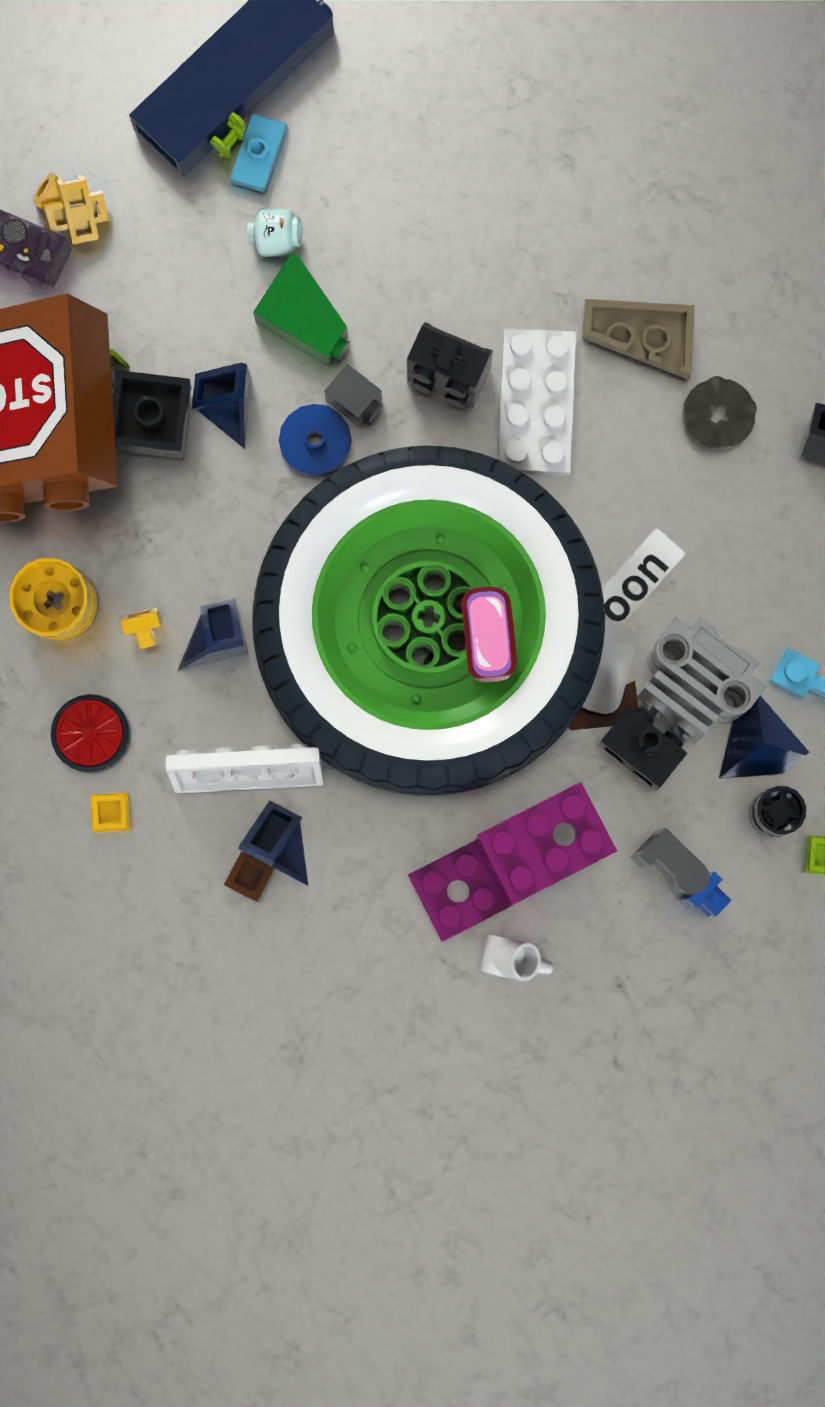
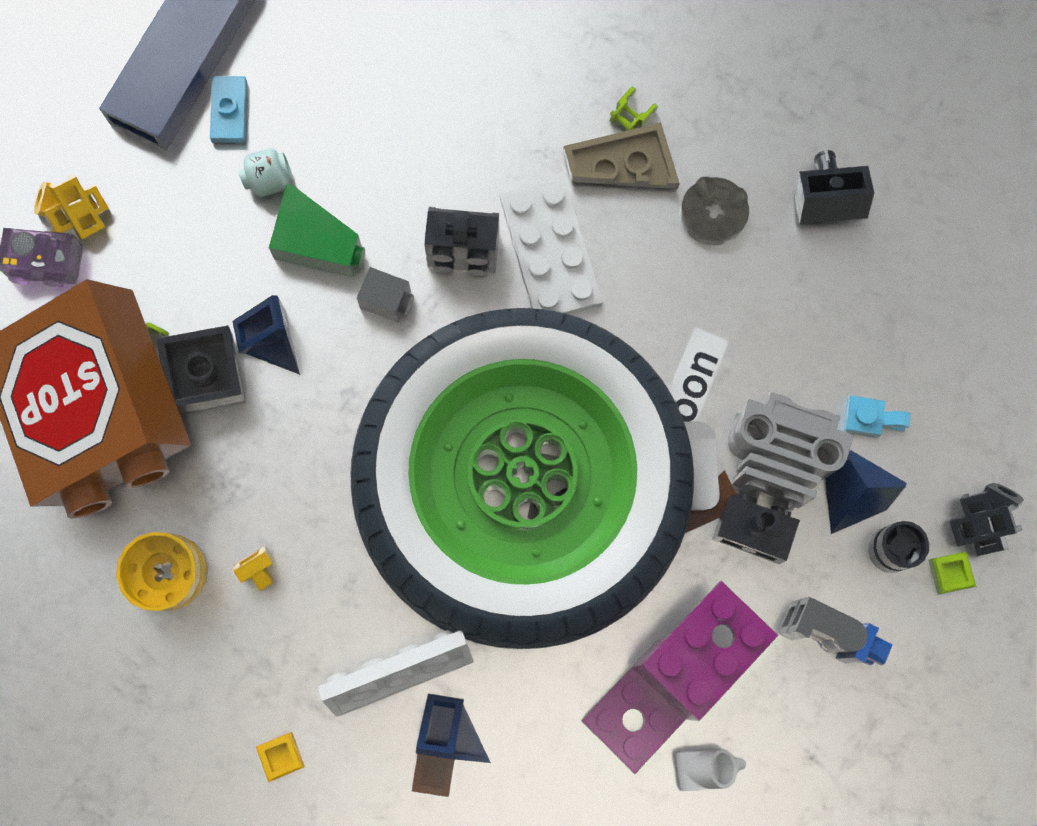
camera: 25 degrees left, 5 degrees down
red wheel [50,694,129,772] -> none
dark blue slope [177,598,248,671] -> none
lime piece [210,112,246,158] -> none
blue plate [279,404,352,478] -> none
sticker [461,587,517,682] -> none
none -> lime piece [609,86,658,131]

